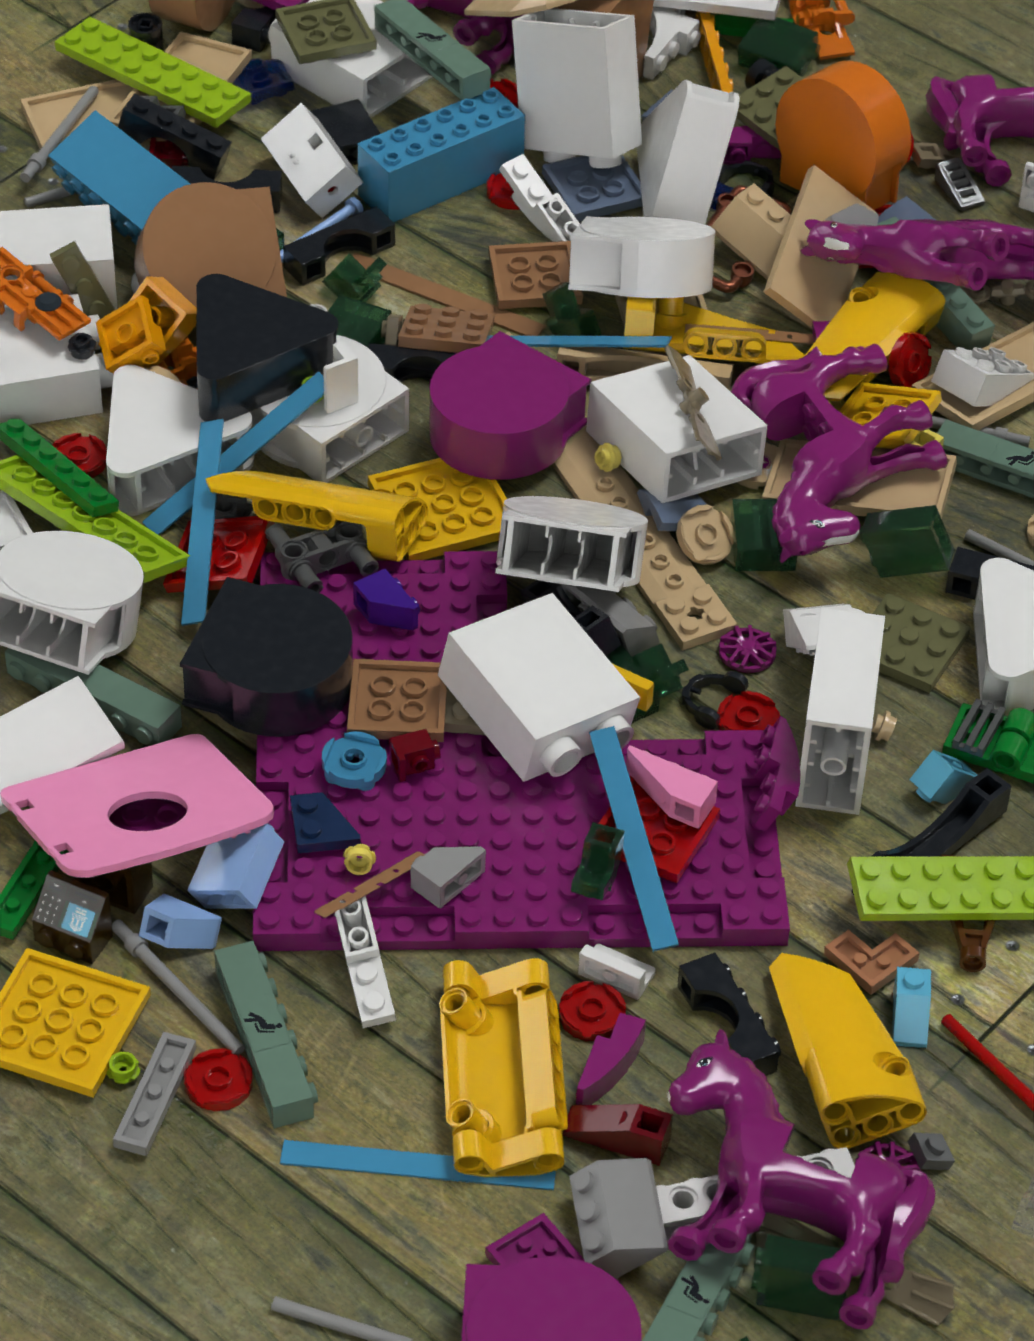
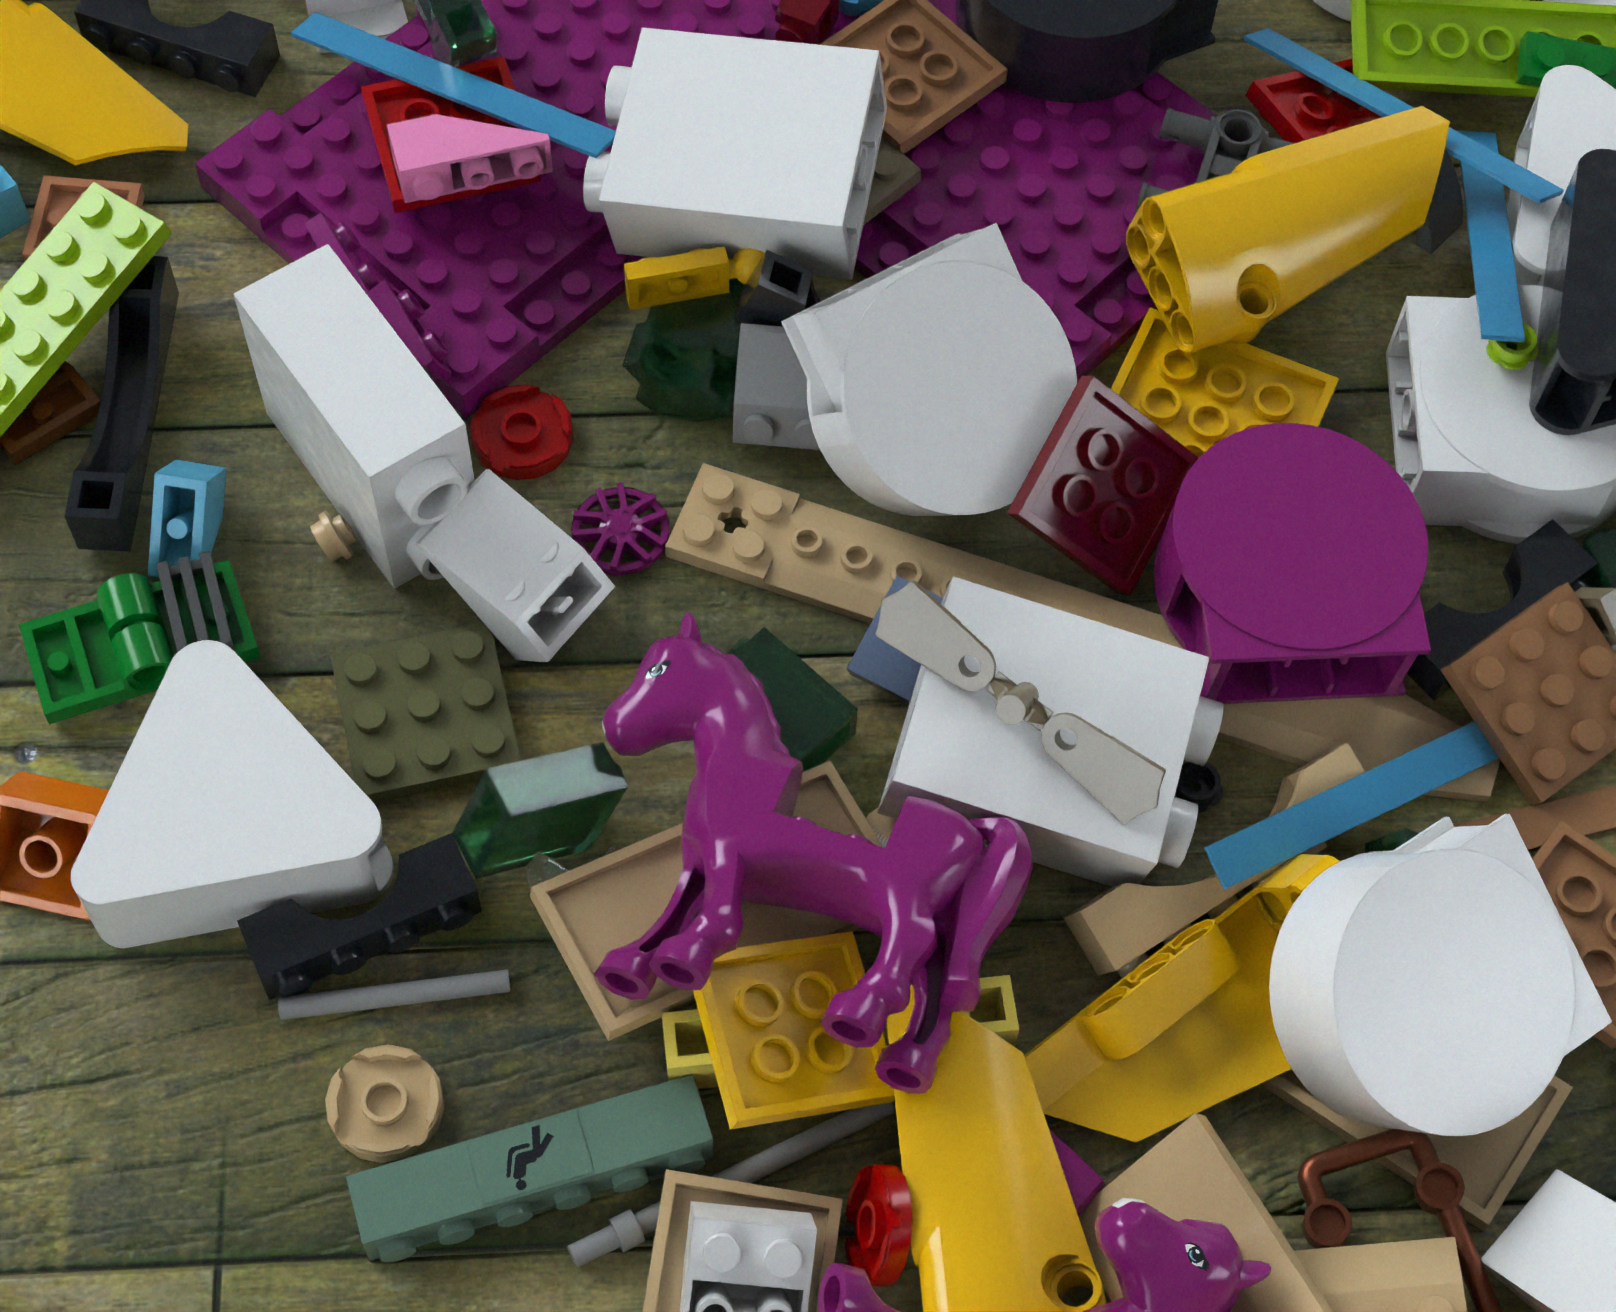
camera: 135 degrees right, 15 degrees up
white panel [323,341,358,414] -> none
dark purple slope [353,569,420,630] -> none
tan tile [676,505,735,565] -> none
black piece [682,671,749,729] -> none
medium nougat piece [685,324,814,344] -> none
none -> dark red plate [1007,376,1199,596]

